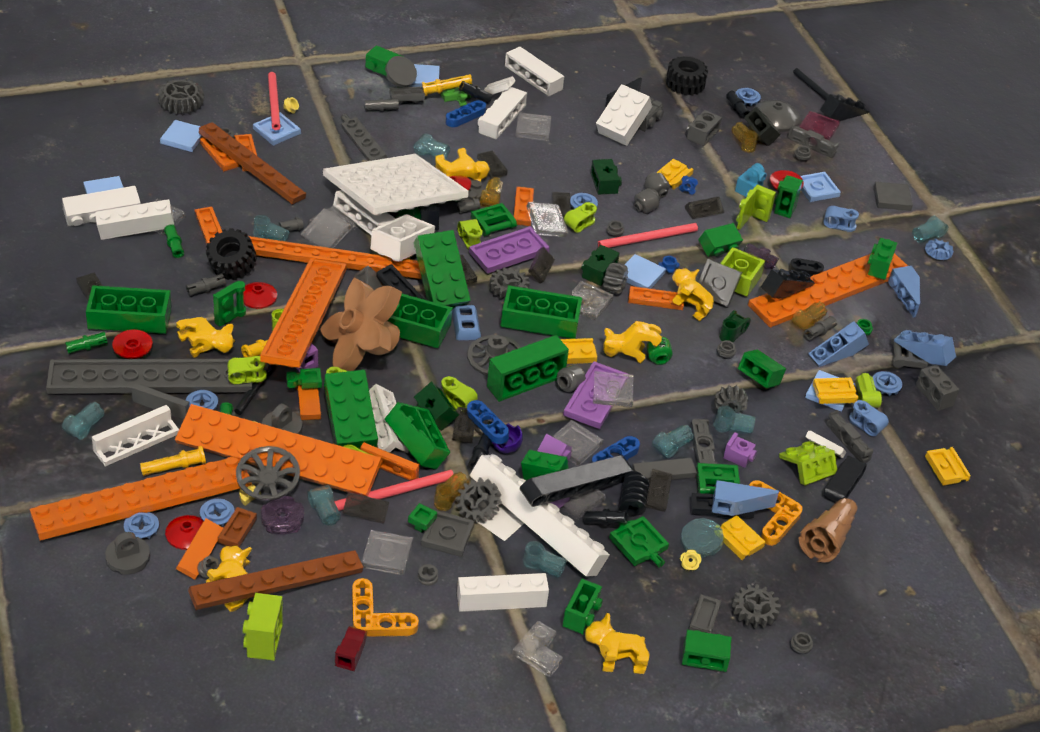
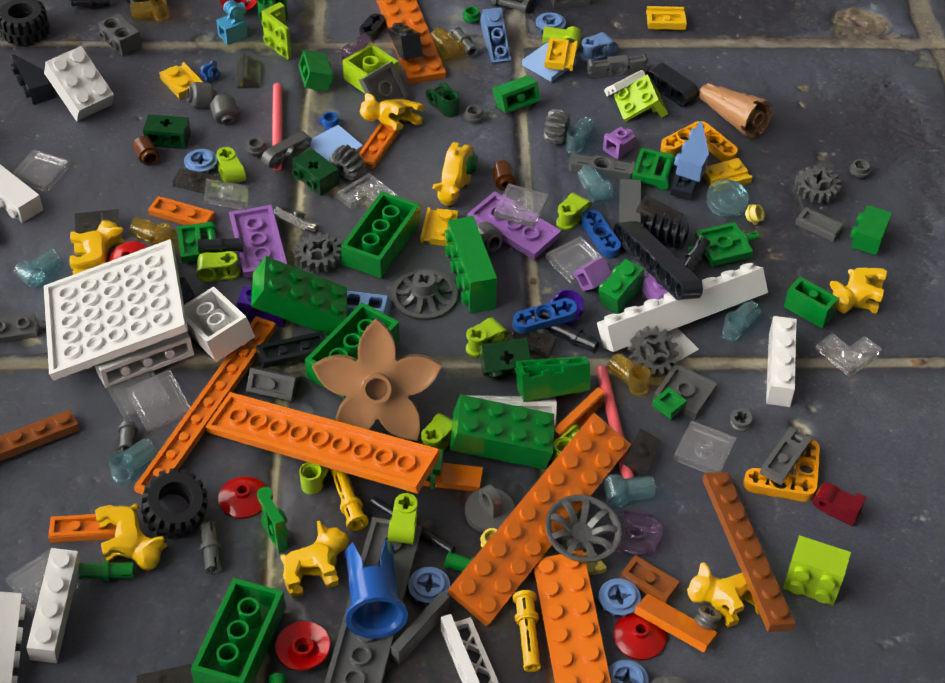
camera: 70 degrees left, 5 degrees up
none -> yellow animal [95,504,167,571]
none -> reddish brown brick [132,136,159,166]
none -> black pin [198,236,244,253]
none -> dark grey beam [261,131,312,168]
none -> blue piece [345,539,408,639]
none -> reddish brown brick [492,160,516,191]
none -> lime piece [556,192,592,231]
none -> dark grey plate [759,426,814,485]

